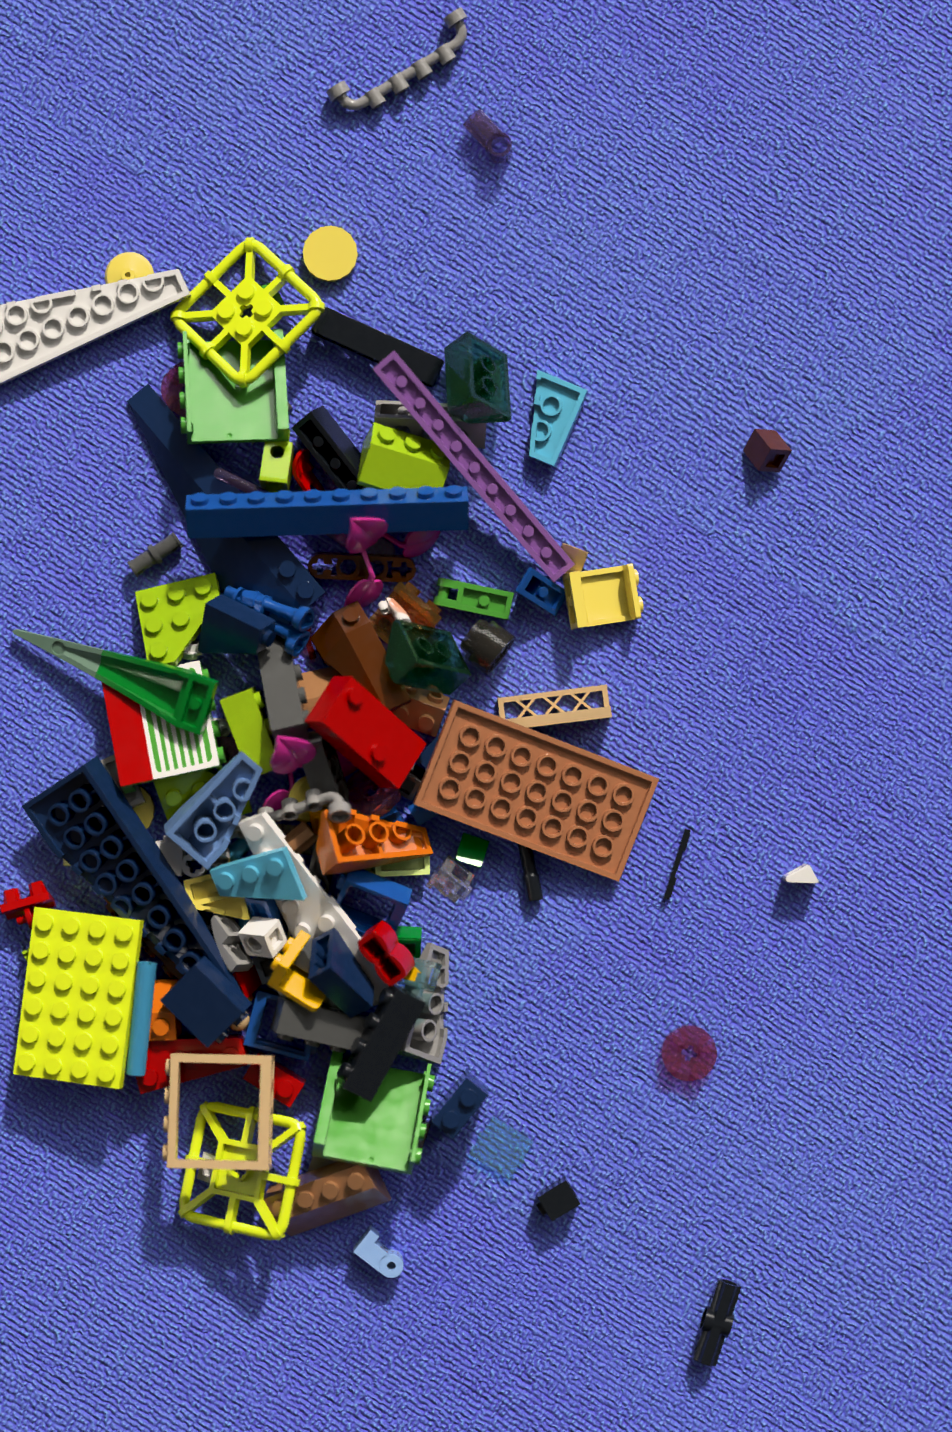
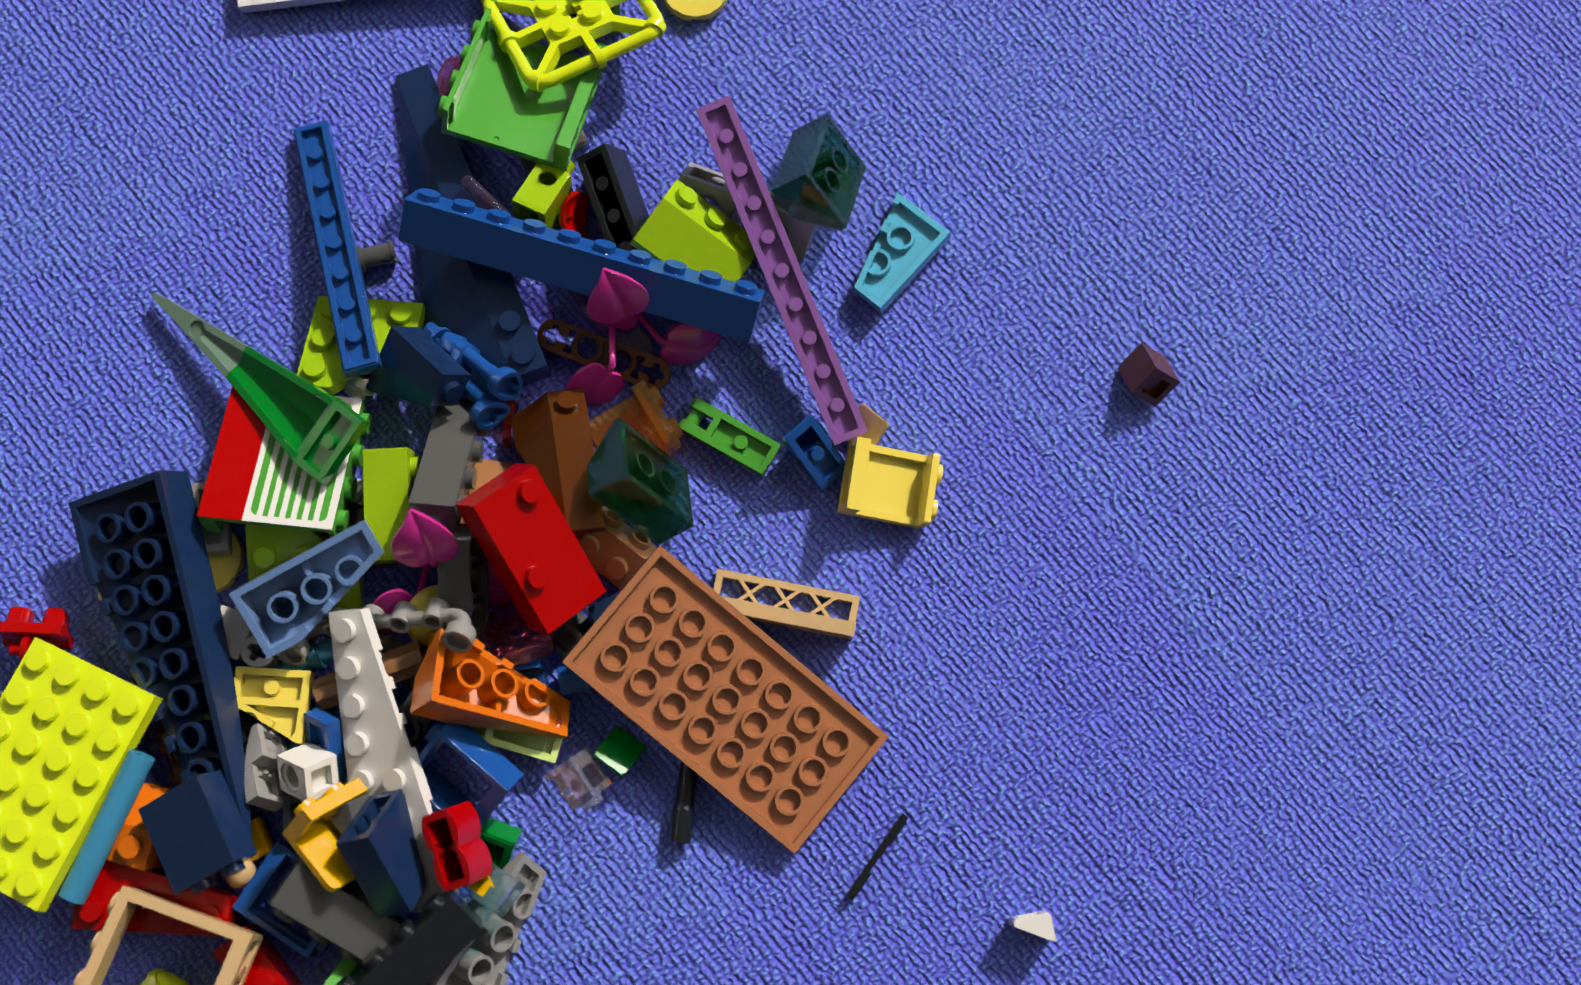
camera: 10 degrees right, 10 degrees down
medium azure wing [209,846,307,901] -> none
red slope [233,960,262,998] -> none
black beam [310,307,445,387] -> none
arm [378,598,412,630] -> none
clear smoke piece [460,619,516,675] -> none
none -> blue tile [293,120,383,378]

